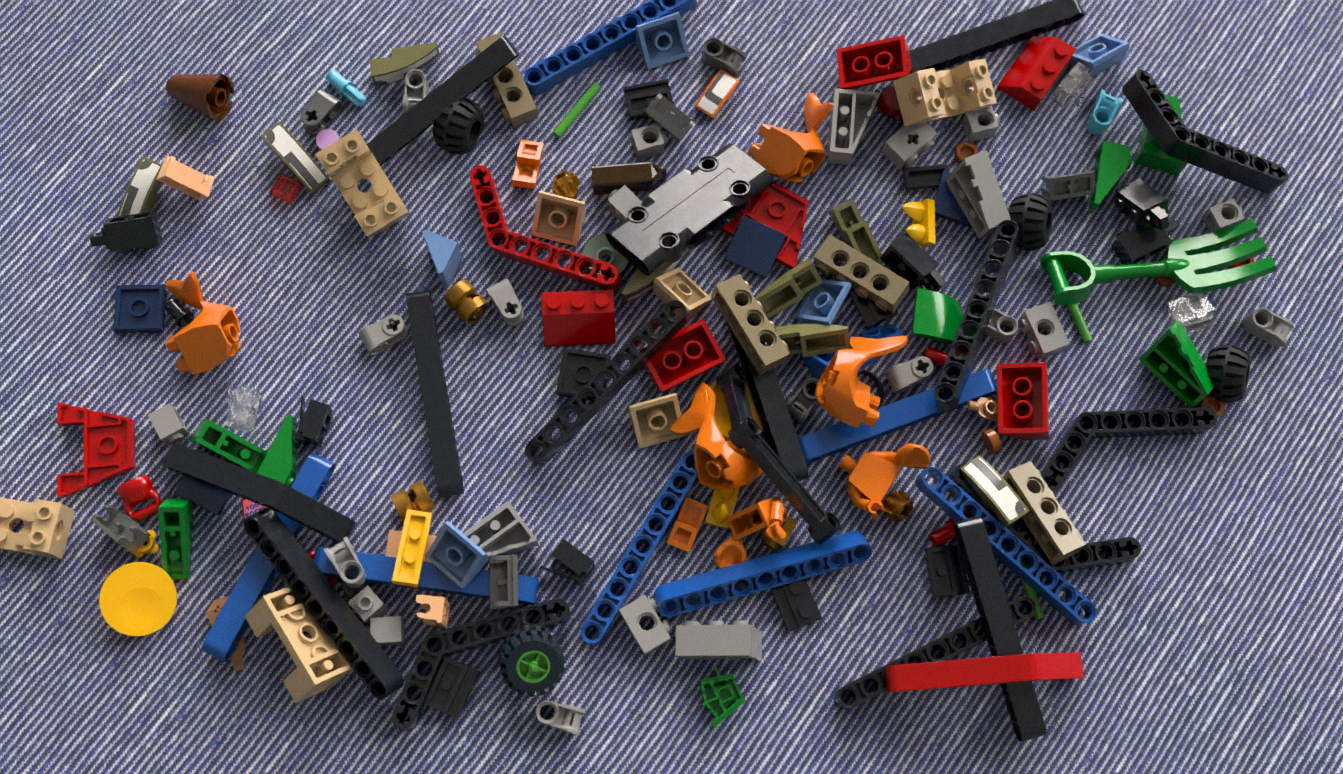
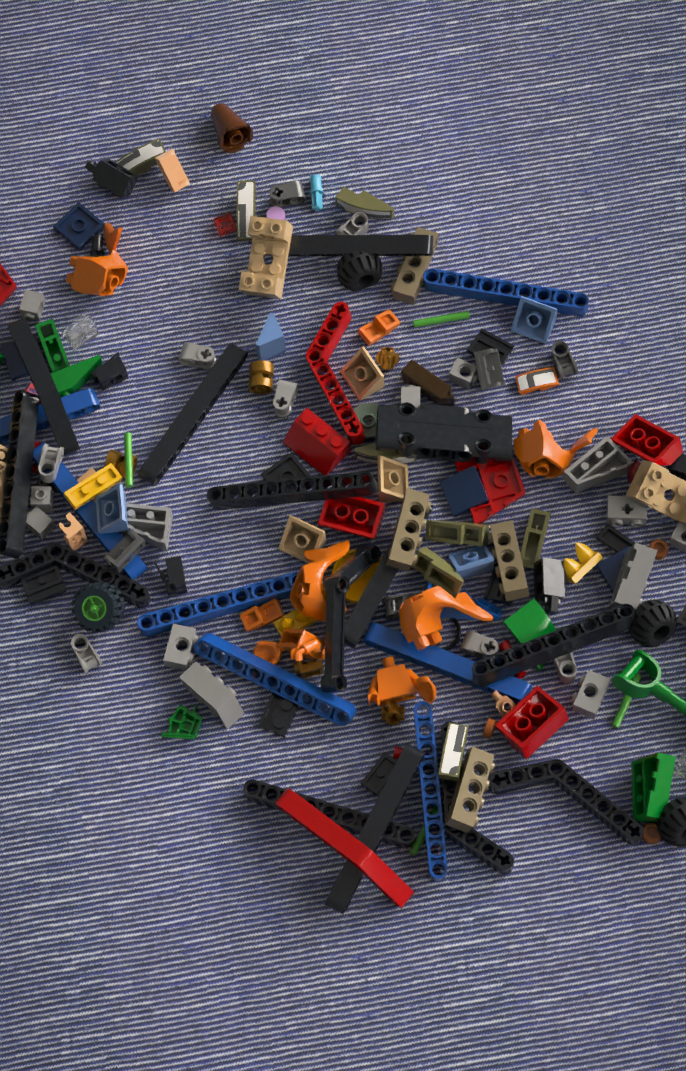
camera: 55 degrees right, 5 degrees down
none -> bright green bar [124,432,133,488]

